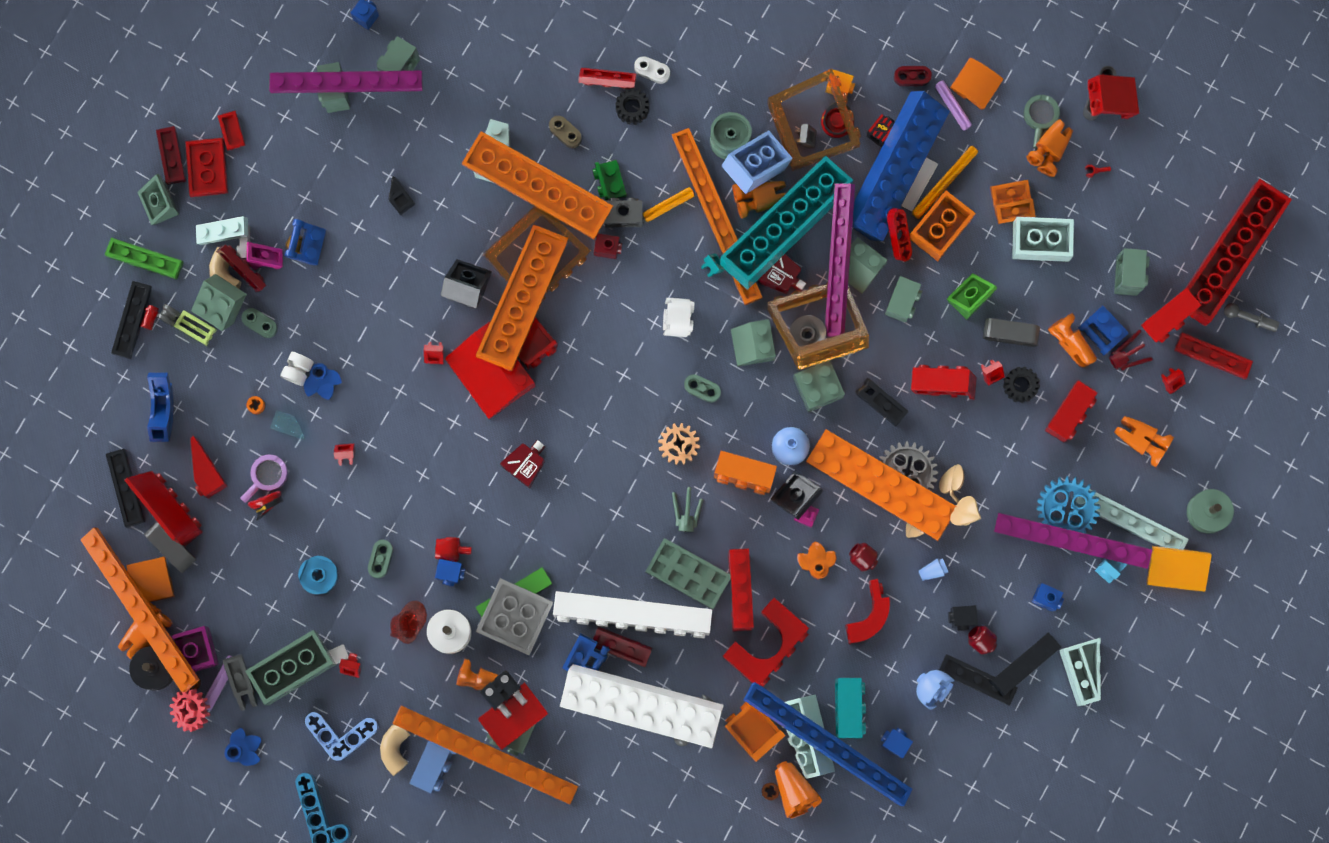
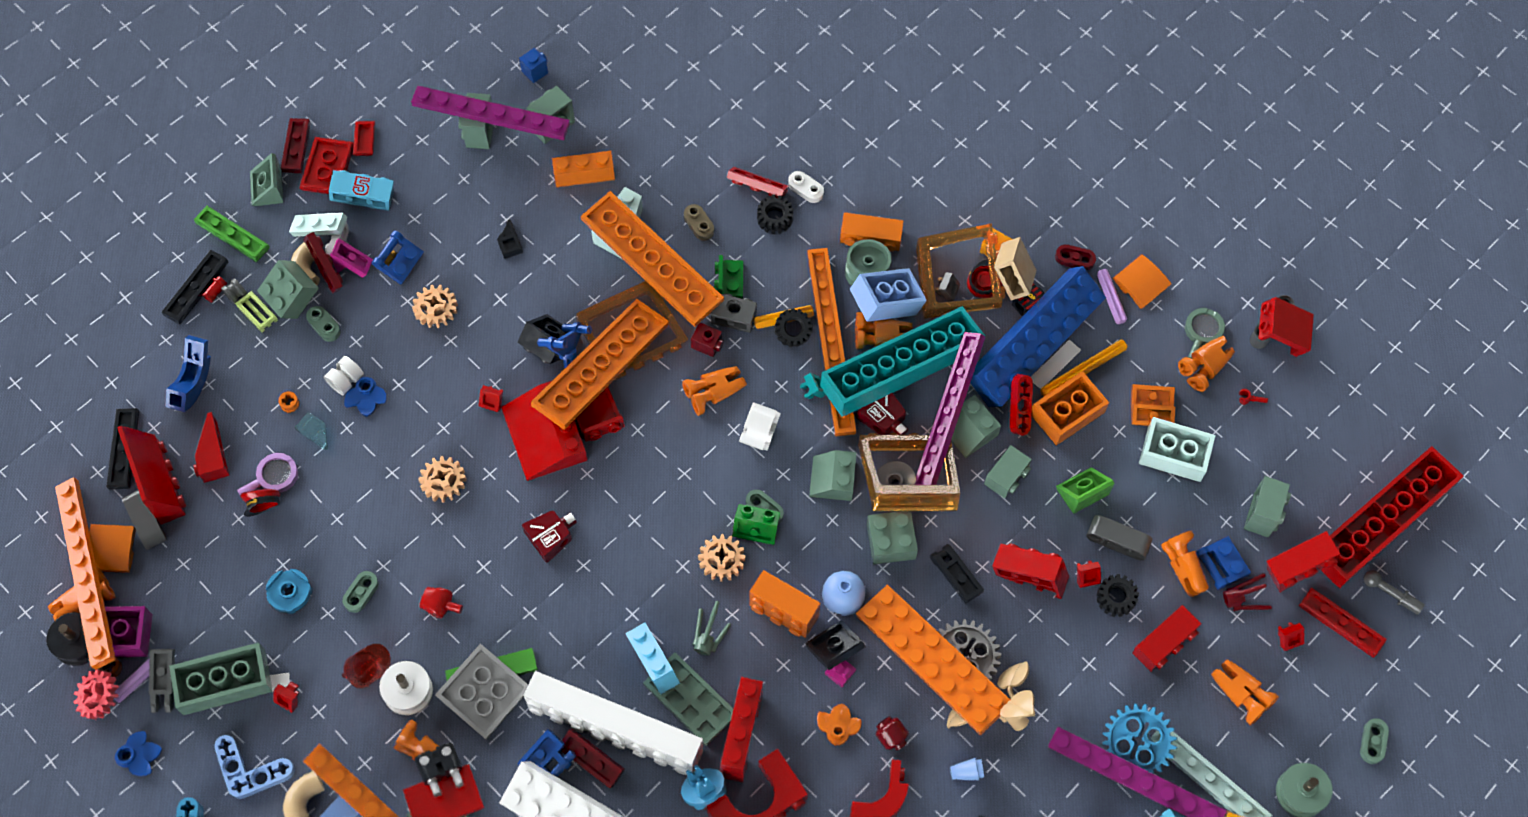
camera: 15 degrees right, 15 degrees down
tile [334,443,355,466] -> none
blue brick [435,559,466,587] -> none
none -> medium azure brick [329,170,394,211]
none -> light nougat gear [412,285,458,328]
none -> light nougat gear [419,456,467,503]
none -> blue axle [537,322,592,369]
none -> orange brick [552,151,615,187]
none -> brick [626,622,680,694]
none -> dark azure plate [681,765,727,810]
none -> orange piece [682,366,747,416]
none -> green bracket [732,504,780,545]
none -> black tyre [774,308,813,347]
none -> orange brick [840,212,904,251]
none -> tan brick [994,237,1037,300]
none -> sand green plate [1360,718,1389,764]

